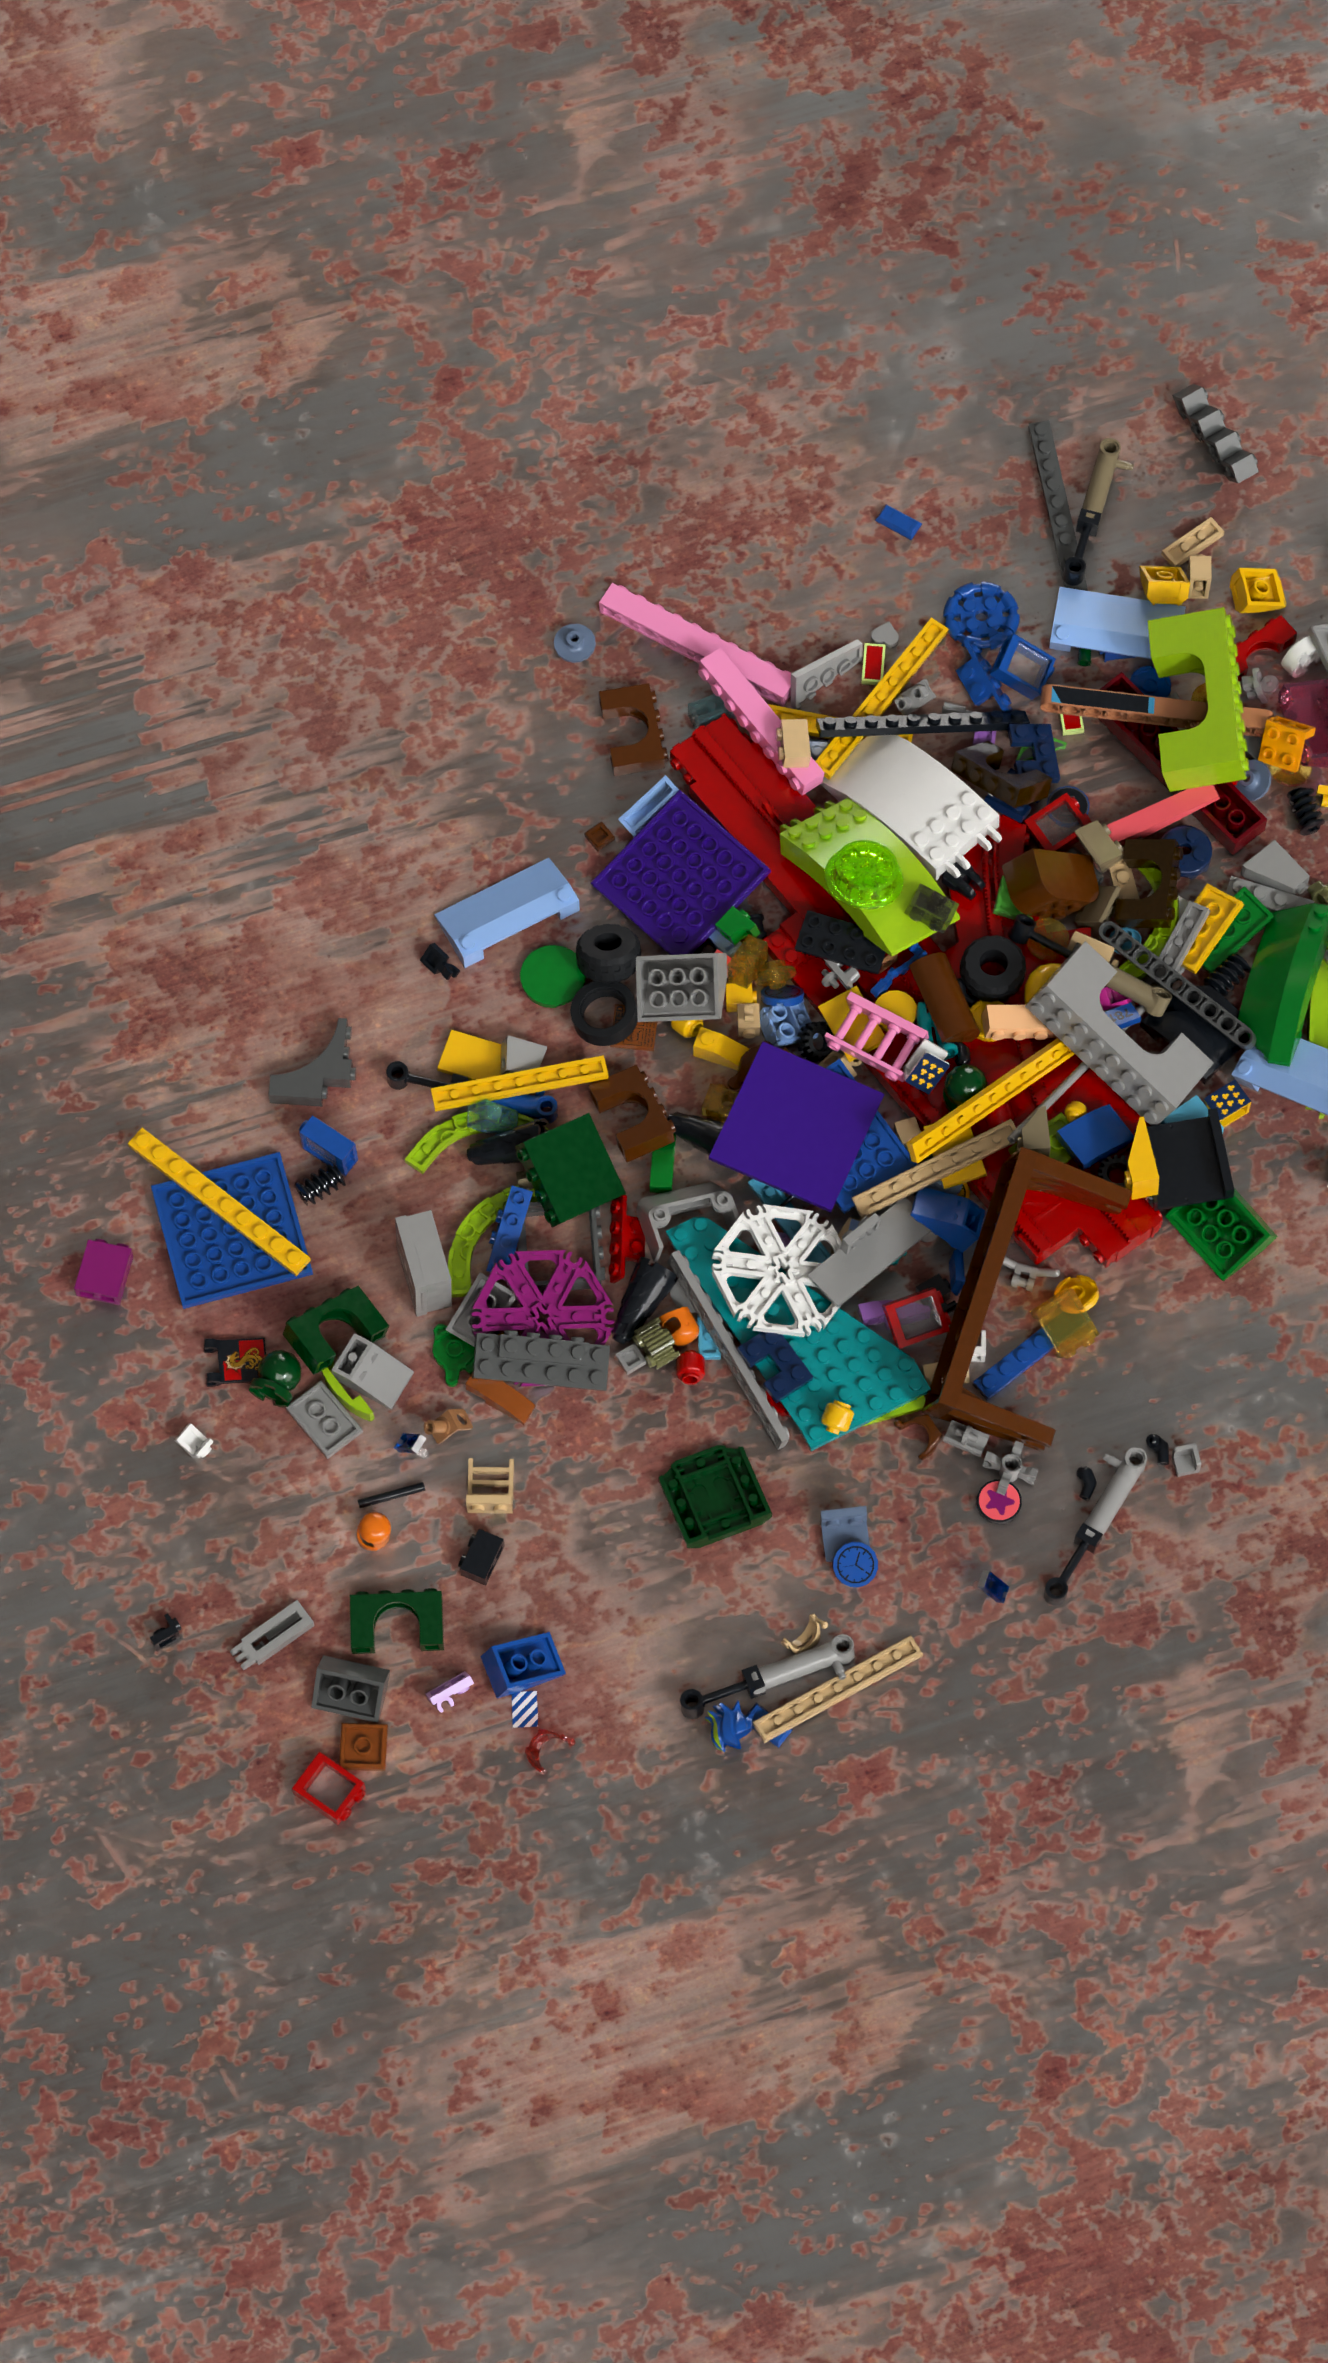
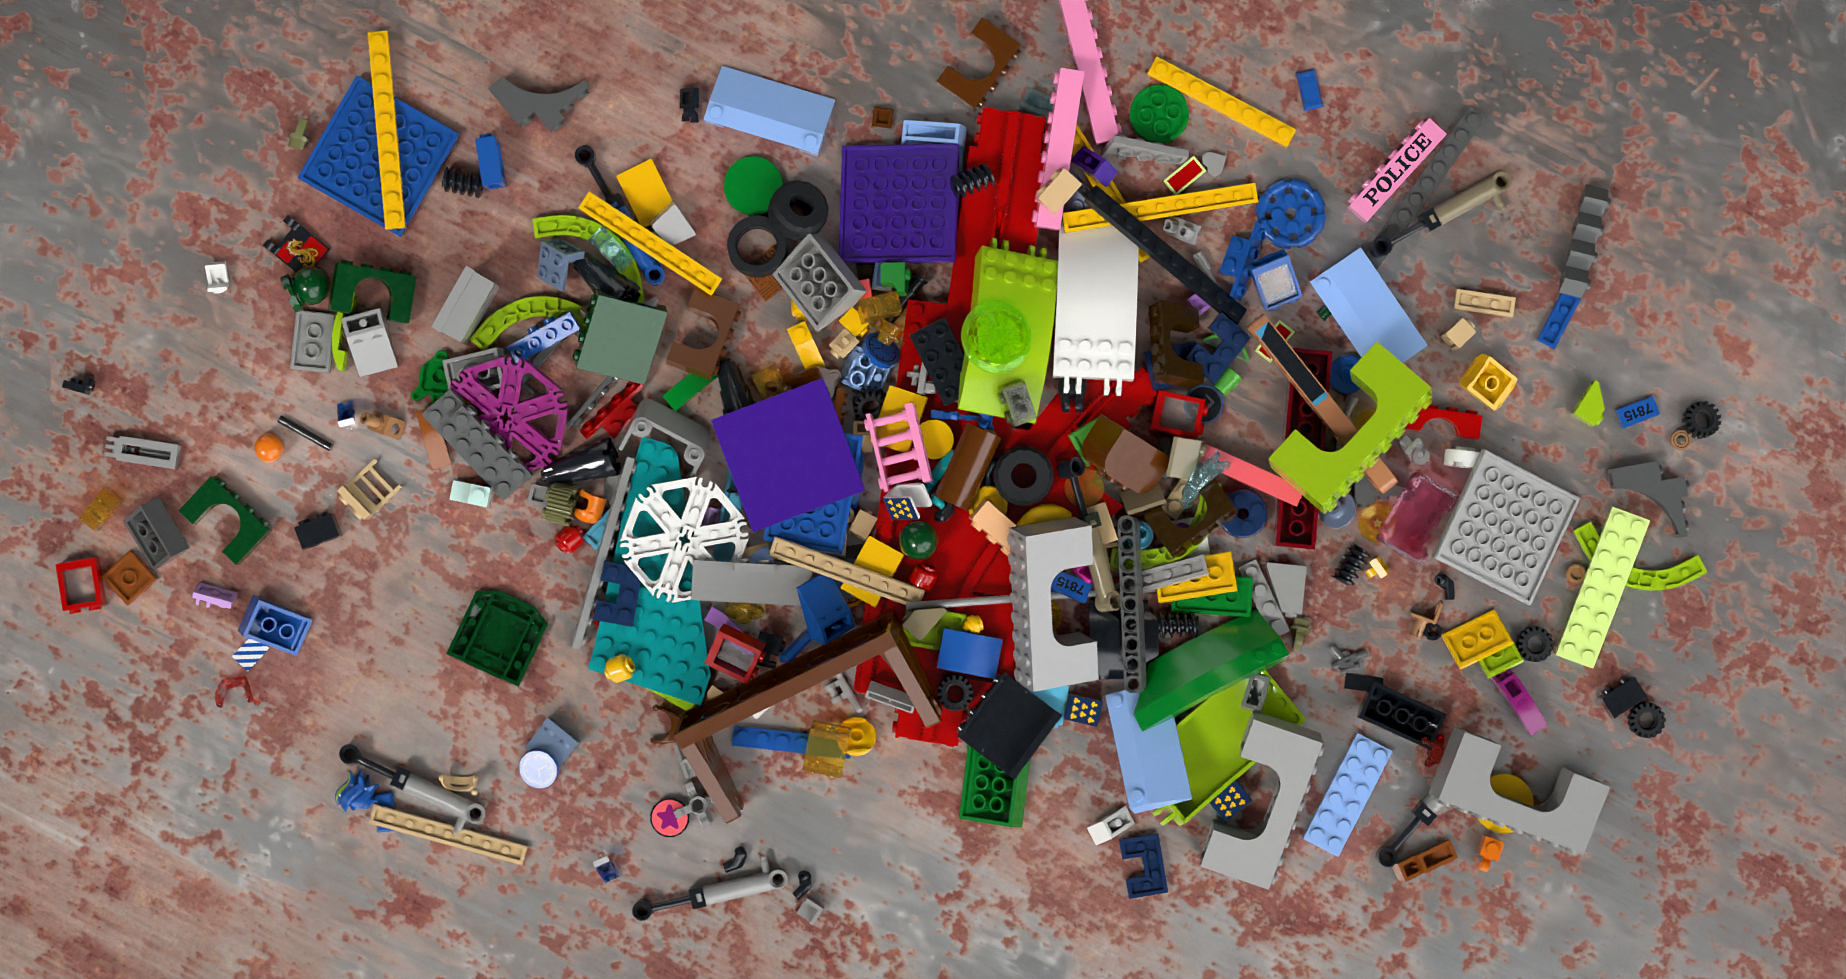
camera: 40 degrees right, 20 degrees up
magenta brick [74,1239,134,1305] -> none
yellow plate [906,1038,1075,1163] -> none
yellow slope [1123,1117,1159,1200] -> none
yellow slope [1139,566,1190,606] -> none
light orange bracket [1258,715,1316,773] -> none
none -> clear yellow brick [78,487,124,531]
none -> olive piece [288,118,309,151]
none -> light aqua arch [449,480,493,507]
none -> sand blue bracket [537,237,585,291]
none -> clear yellow piece [725,602,764,624]
none -> light grey piece [865,680,915,713]
none -> black piece [950,163,995,199]
none -> dark purple slope [1071,145,1118,187]
none -> green tile [1129,84,1189,144]
none -> yellow plate [1147,56,1296,148]
none -> clear light blue piece [1180,450,1231,508]
none -> bright green piece [1214,367,1243,396]
none -> bright pink brick [1347,118,1447,223]
none -> blue tile [1536,293,1581,350]

